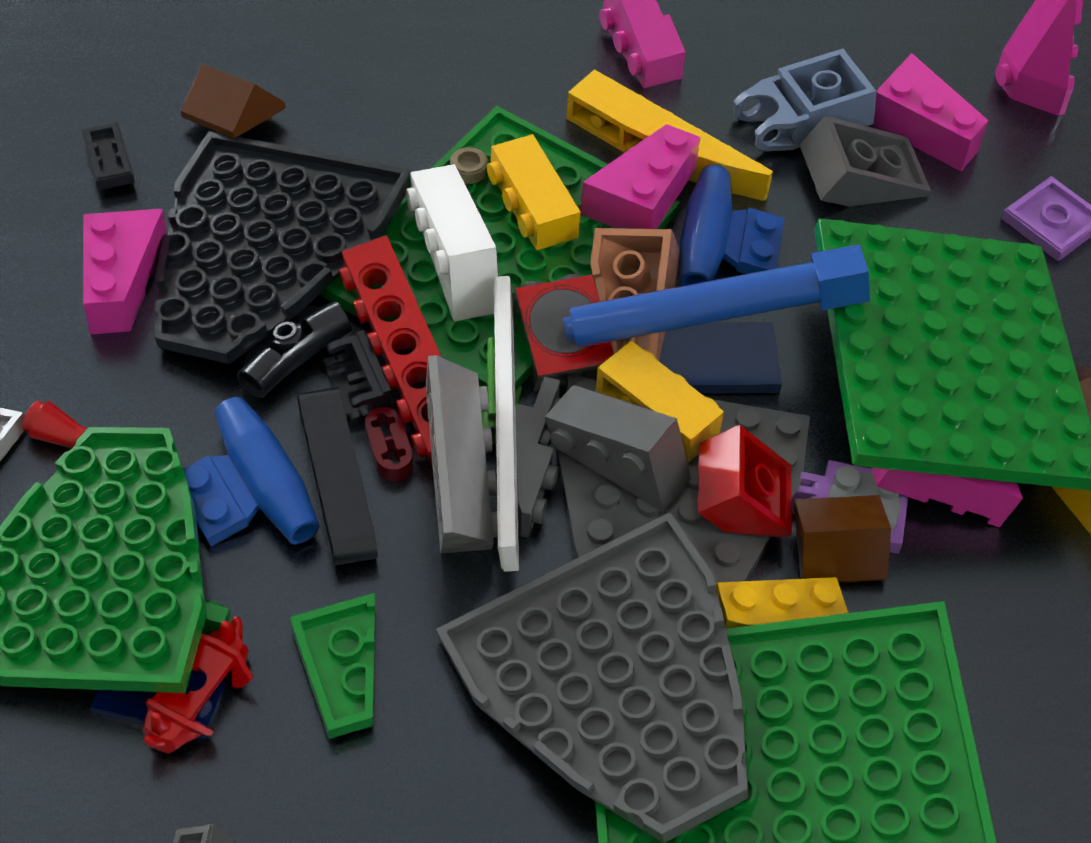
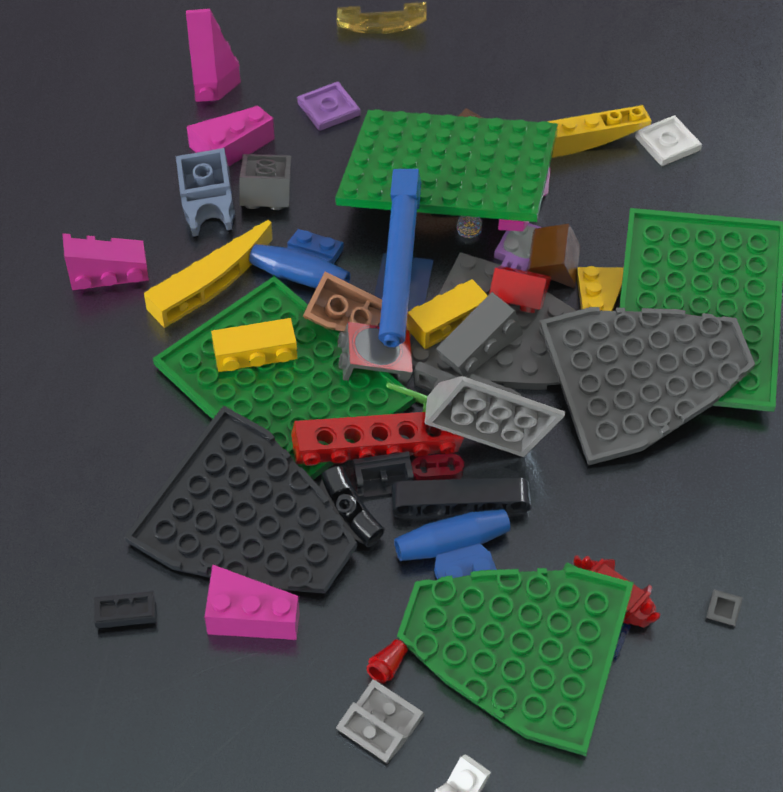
camera: 75 degrees left, 0 degrees up
reddish brown slope [181,64,286,139] -> none
green wing [290,593,375,739] -> none
white wedge [406,164,498,322] -> none
dark tan tile [450,147,488,184] -> none
white tile [494,276,519,572] -> none
dark pink wedge [580,124,701,229] -> none

